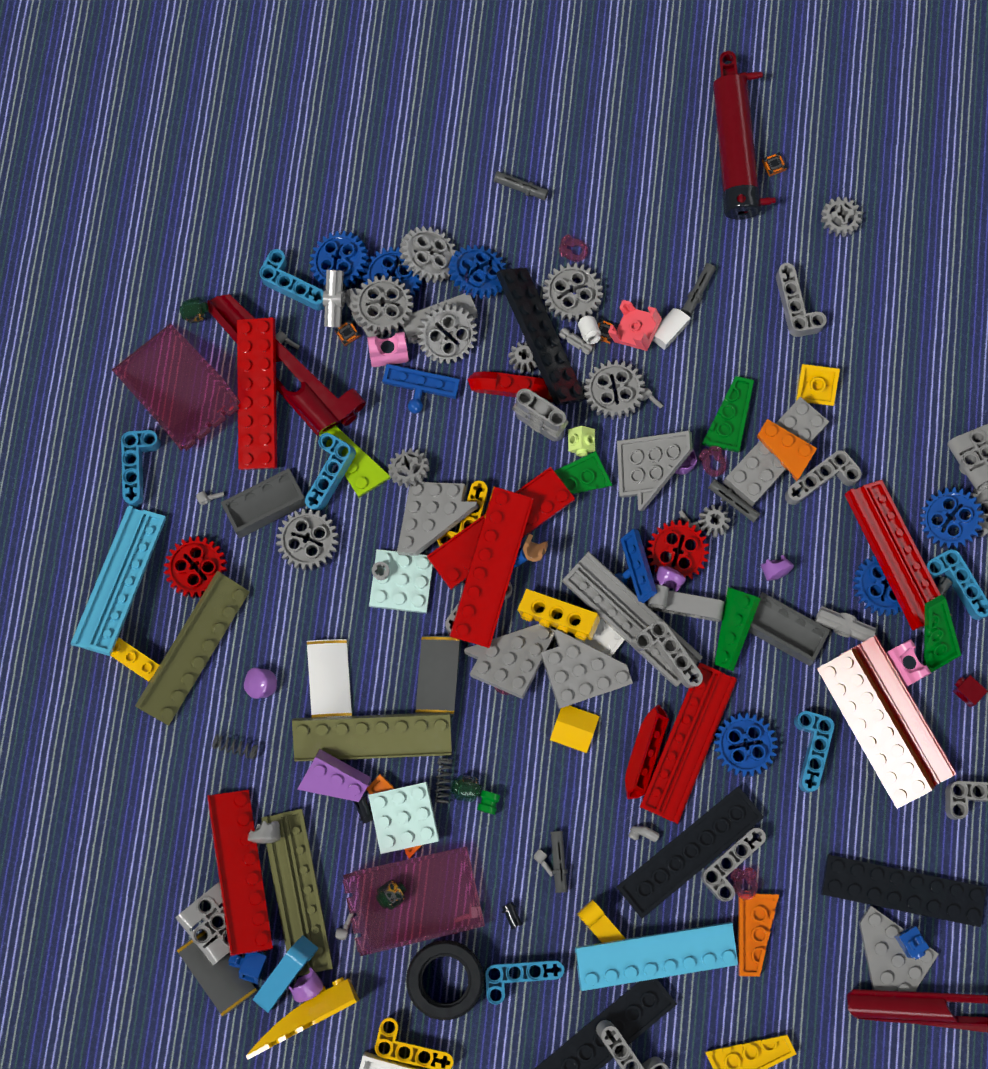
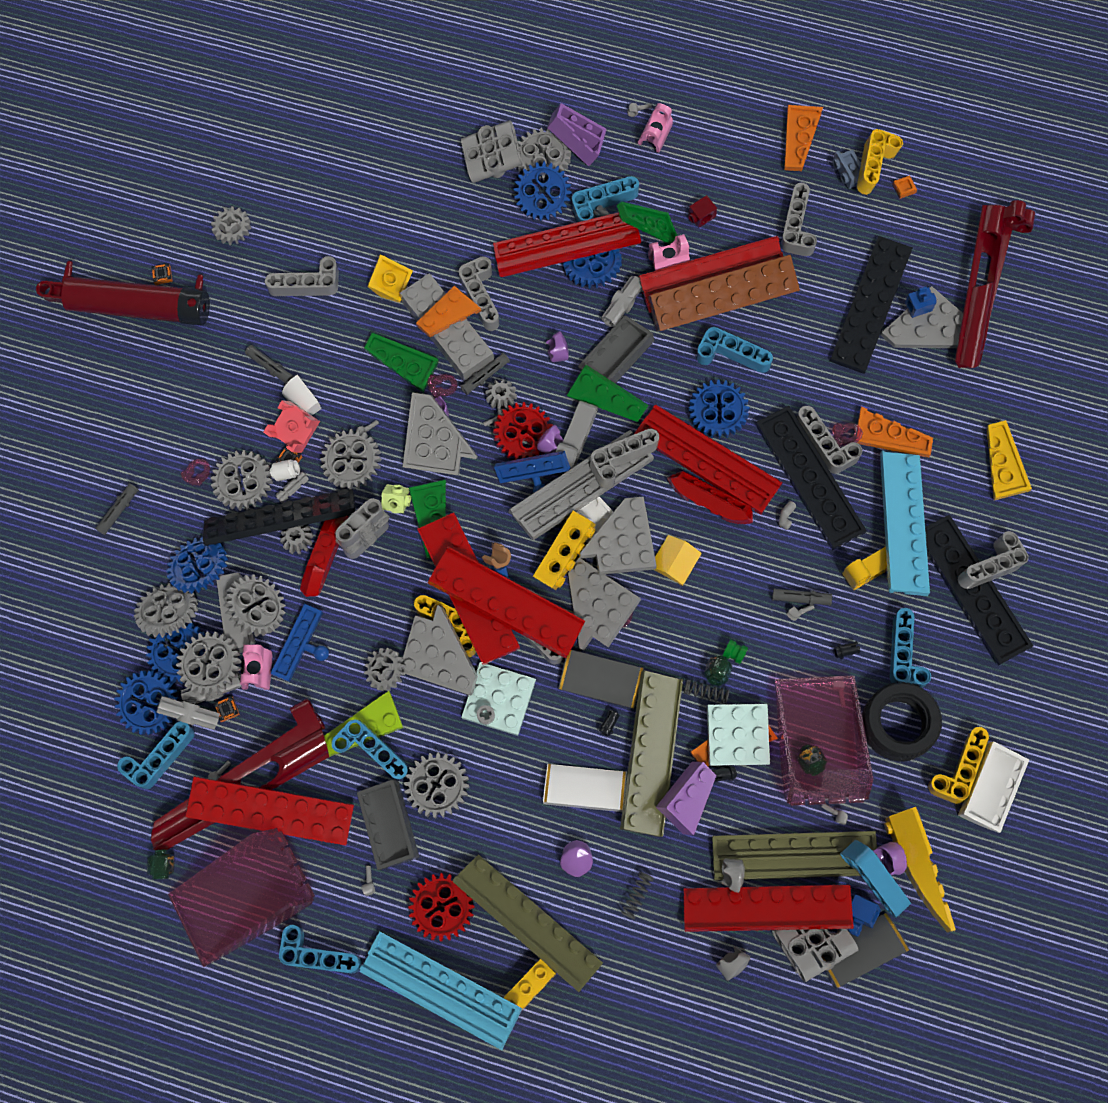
camera: 75 degrees left, 5 degrees down
none -> black pin [598,710,620,737]
none -> light grey hair [716,946,751,981]

